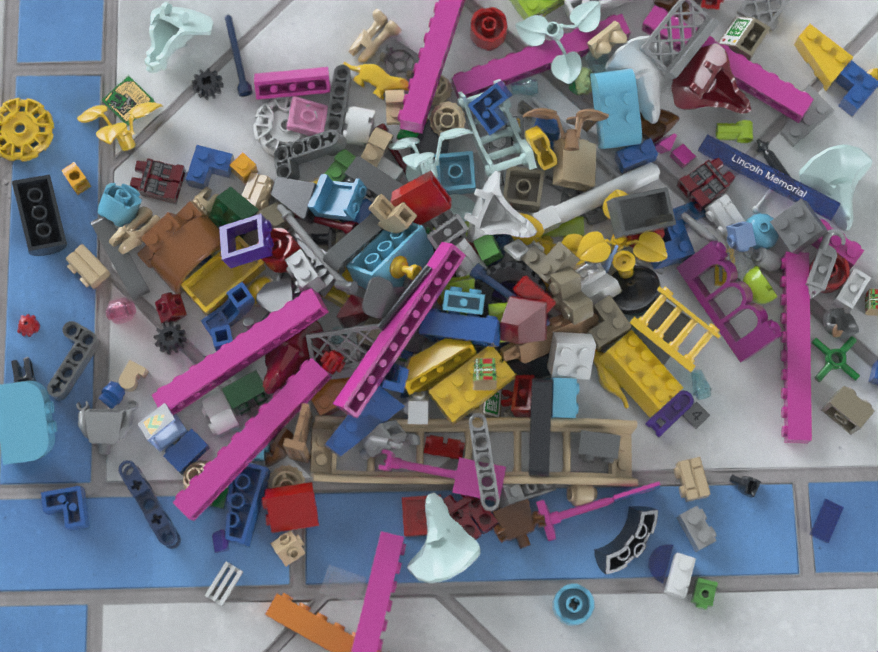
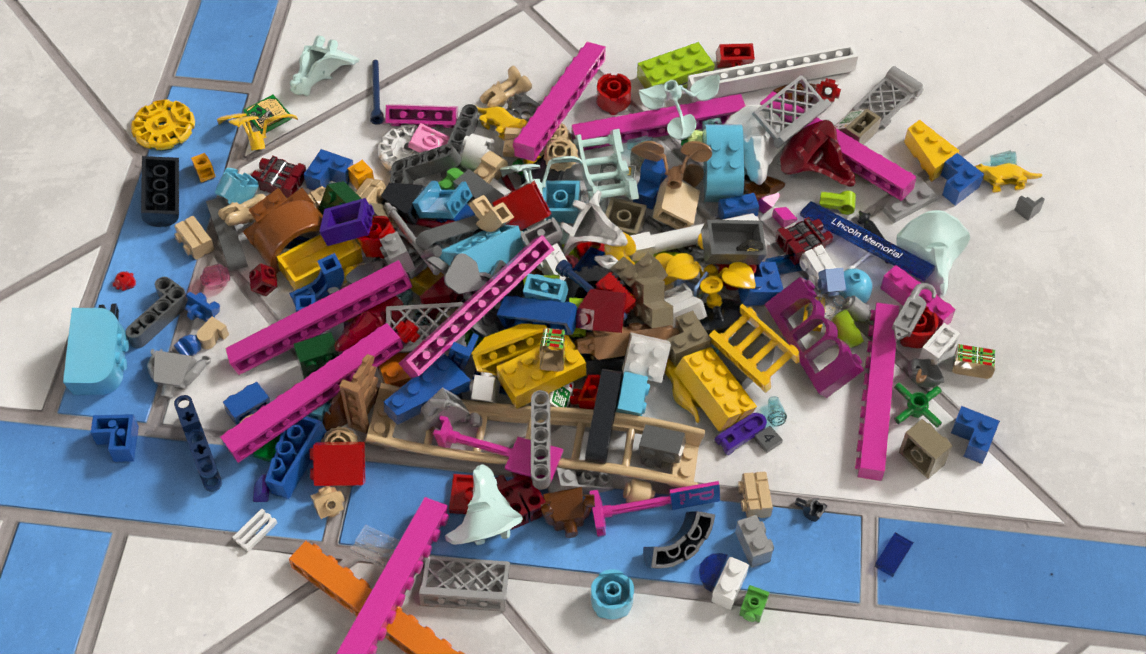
camera: 10 degrees right, 20 degrees down
piece [138,403,187,452] -> none
black gear [153,322,187,355] -> none
black gear [192,68,224,101] -> none
white brick [200,391,240,438] -> none
black bar [377,264,432,331] -> none
yellow piece [390,256,422,280] -> none
red hinge [423,435,465,459] -> none
blue brick [468,80,513,135] -> none
bright green panel [473,235,504,266] -> none
yellow brick [525,125,557,170] -> none
tan tile [587,21,627,59] -> none
light grey plate [681,213,718,242] -> none
flat silver brick [770,199,828,255] -> none
none -> blue hips [185,292,220,322]
none -> light grey fence [419,556,510,612]

